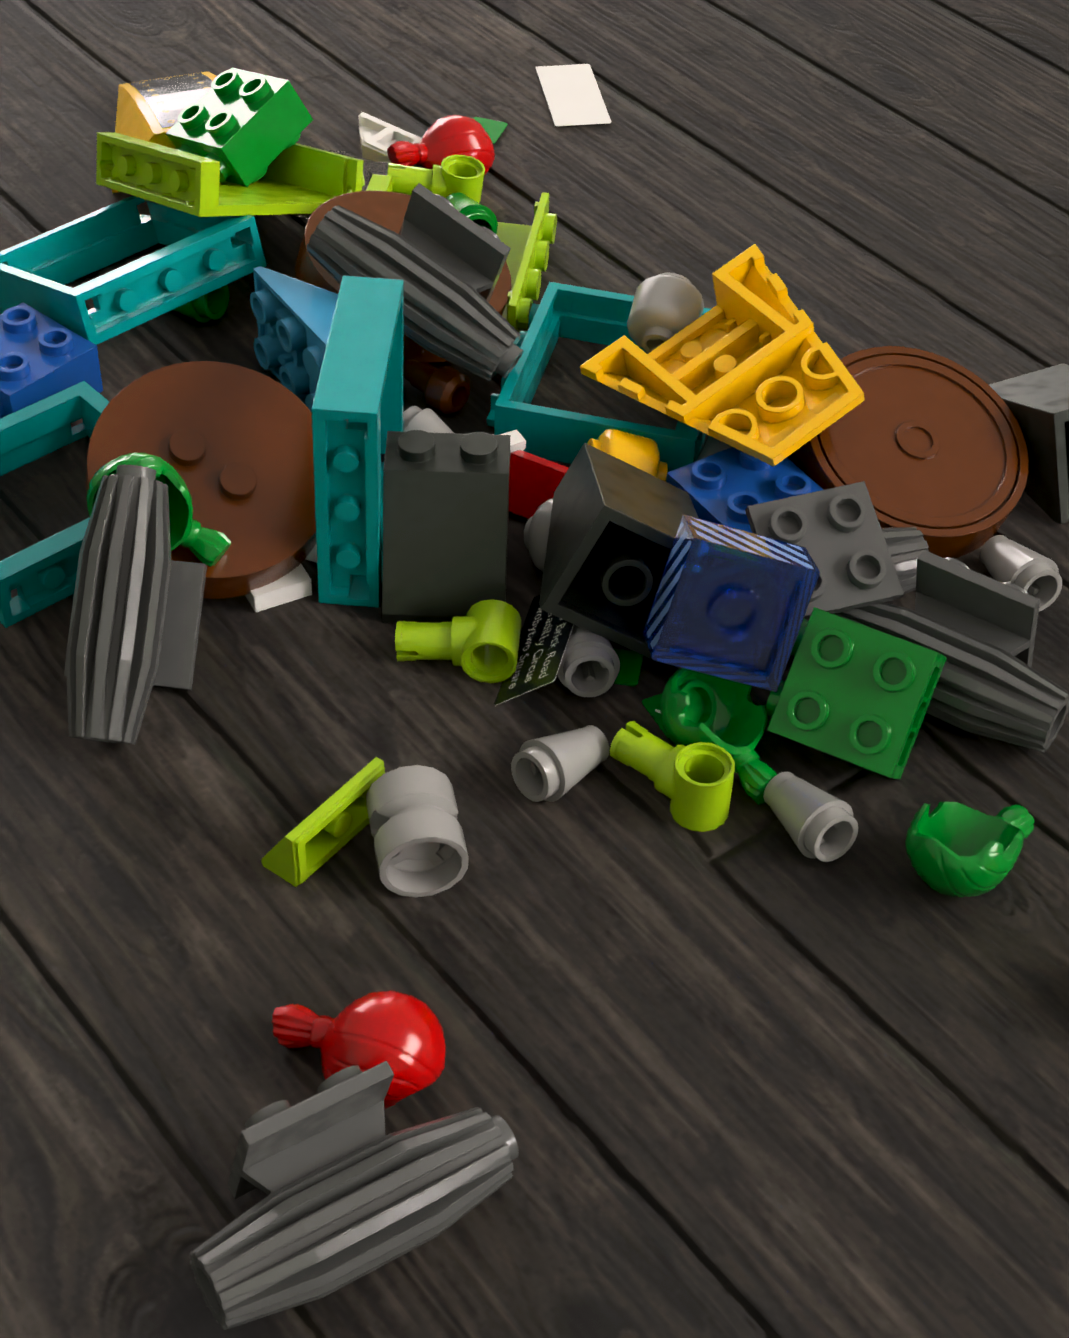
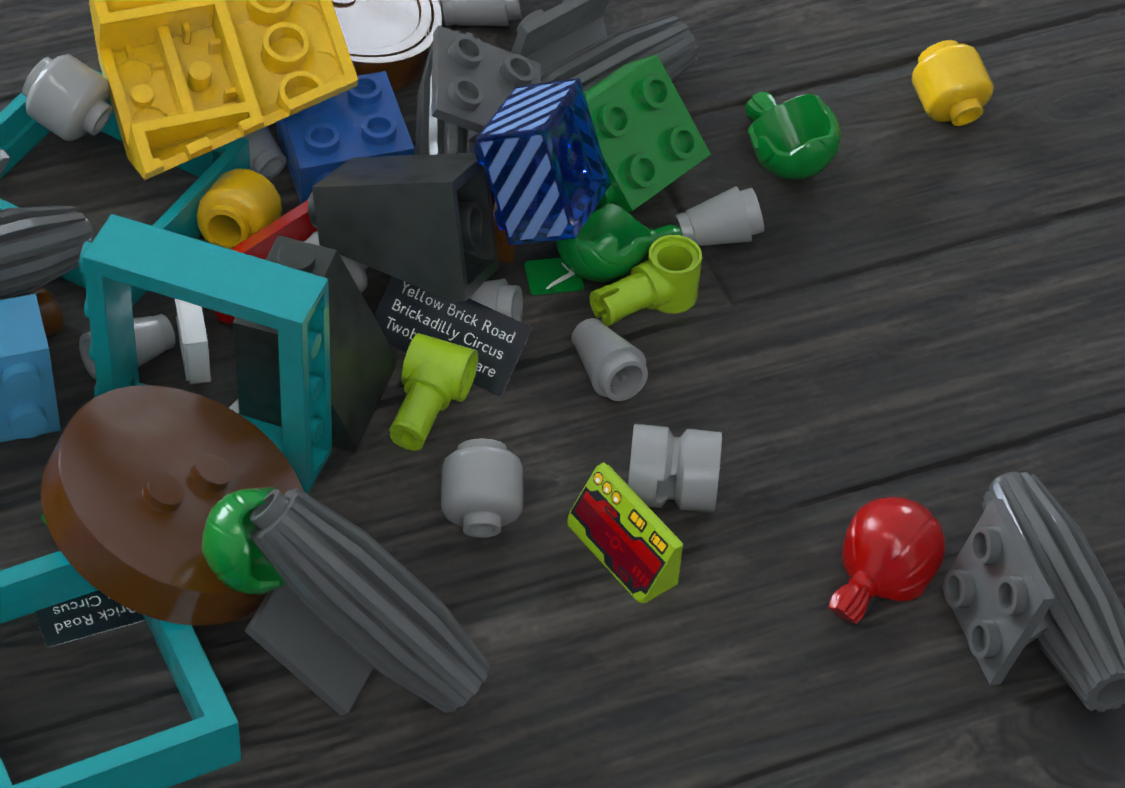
camera: 75 degrees left, 5 degrees up
none -> light grey head [441,438,524,538]

